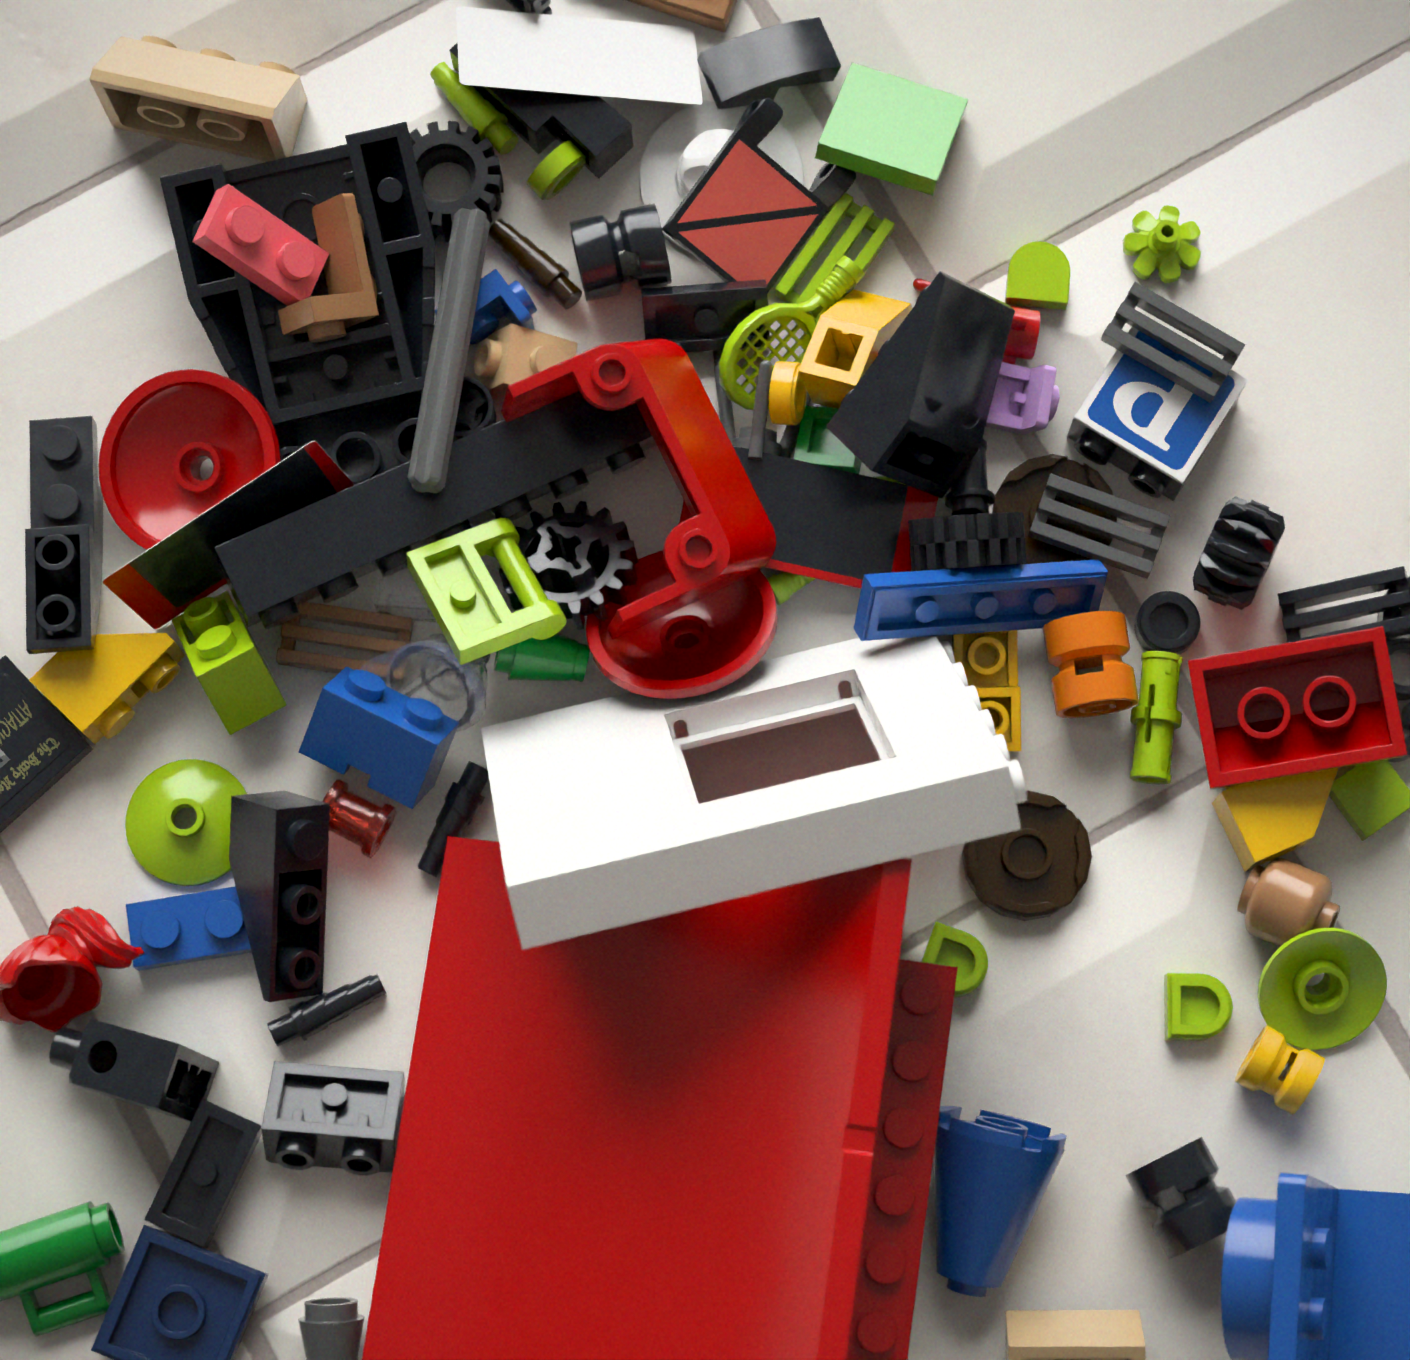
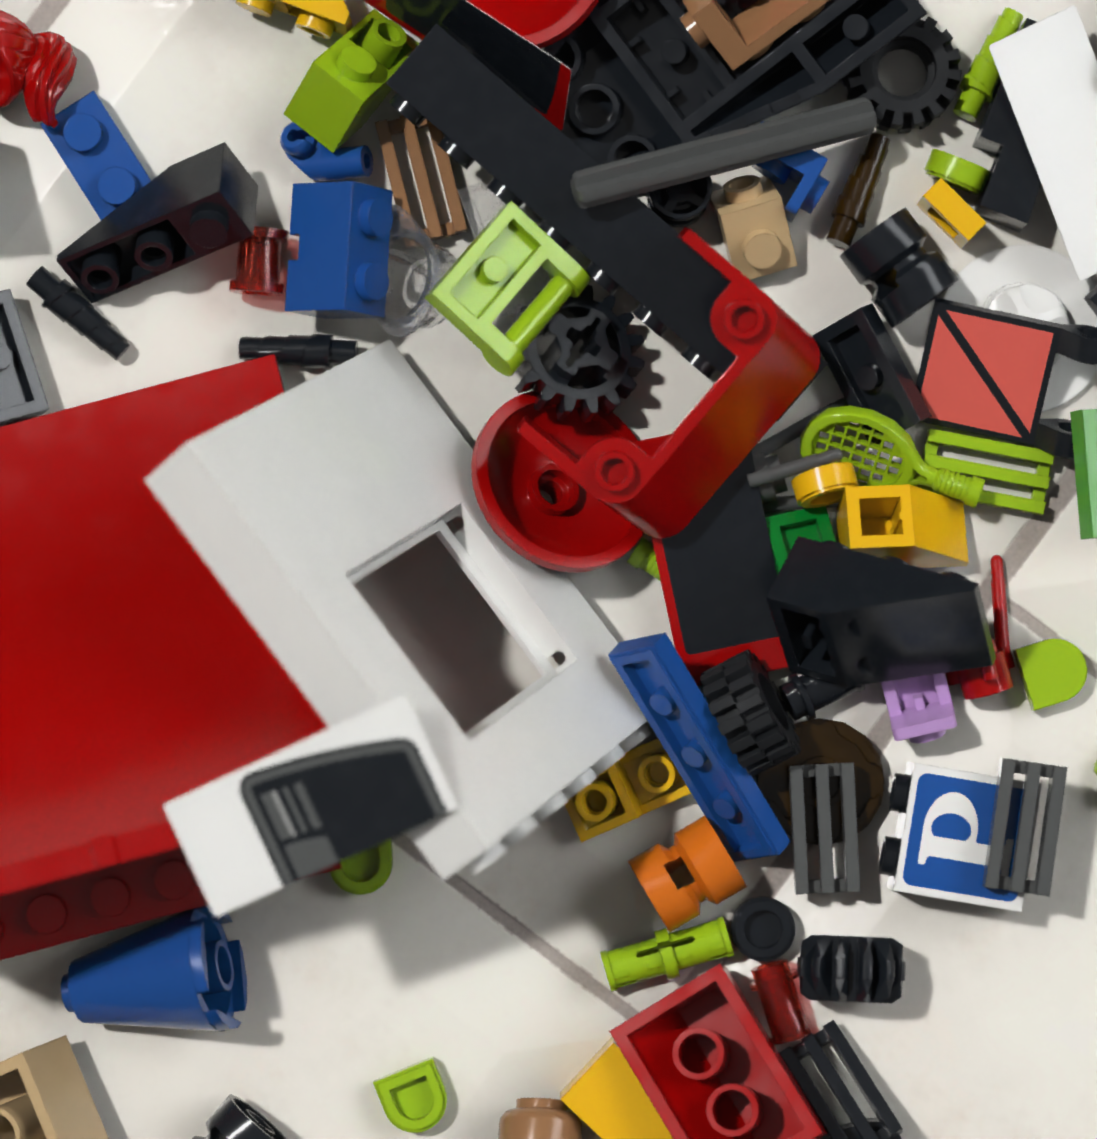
camera: 65 degrees right, 10 degrees up
lime dish [125,759,247,886] -> none
green cone [494,633,590,682] -> none
dark brown tile [962,790,1092,921] -> none
none -> sticker [164,694,458,917]
none -> blue arm [280,122,373,182]
none -> clear red pin [749,958,812,1045]
none -> yellow tile [916,178,987,249]

